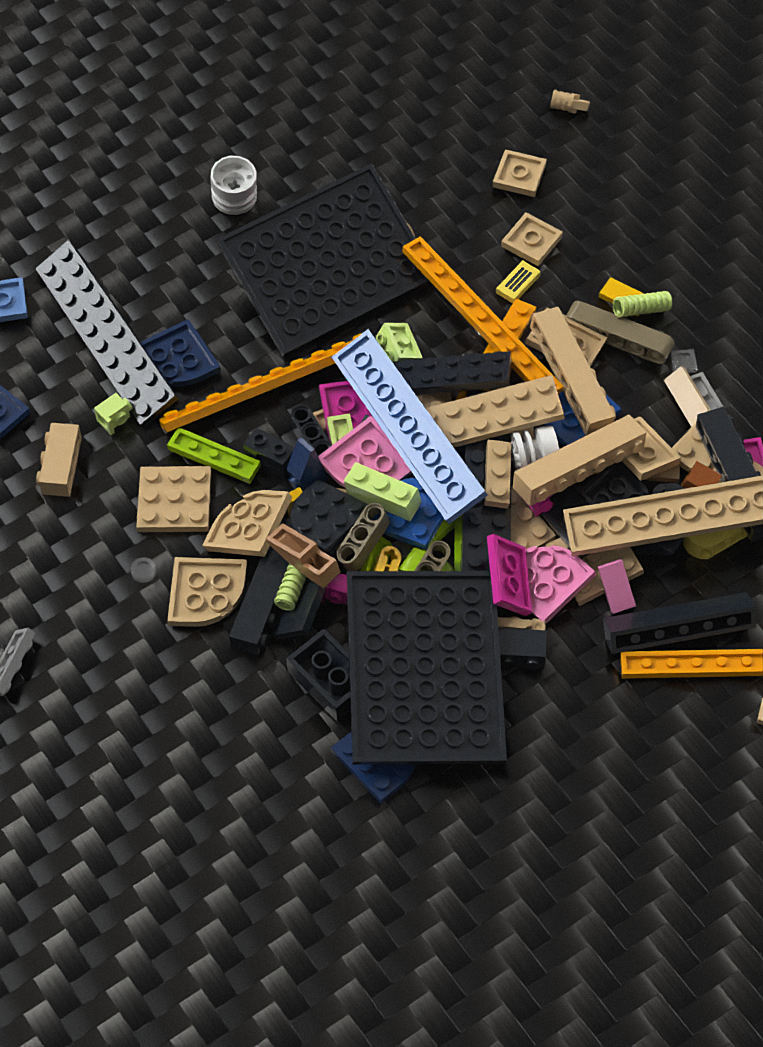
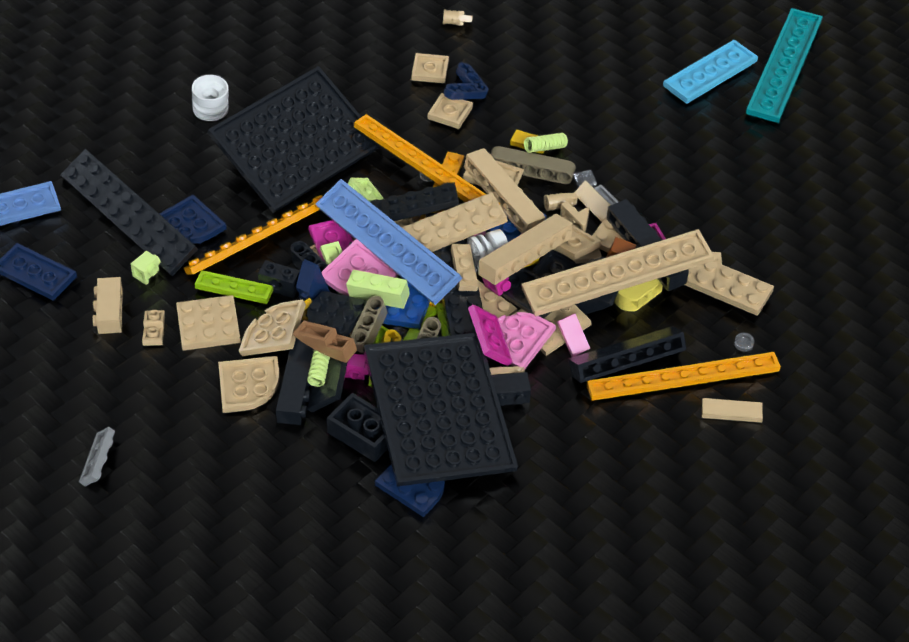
camera: 15 degrees left, 10 degrees down
clear tile [131,557,156,583] -> none
light yellow tile [496,261,541,303] -> none
none -> tan slope [142,310,165,346]
none -> dark blue beam [443,62,489,100]
none -> tan hinge [544,193,578,211]
none -> tan slope [560,201,590,232]

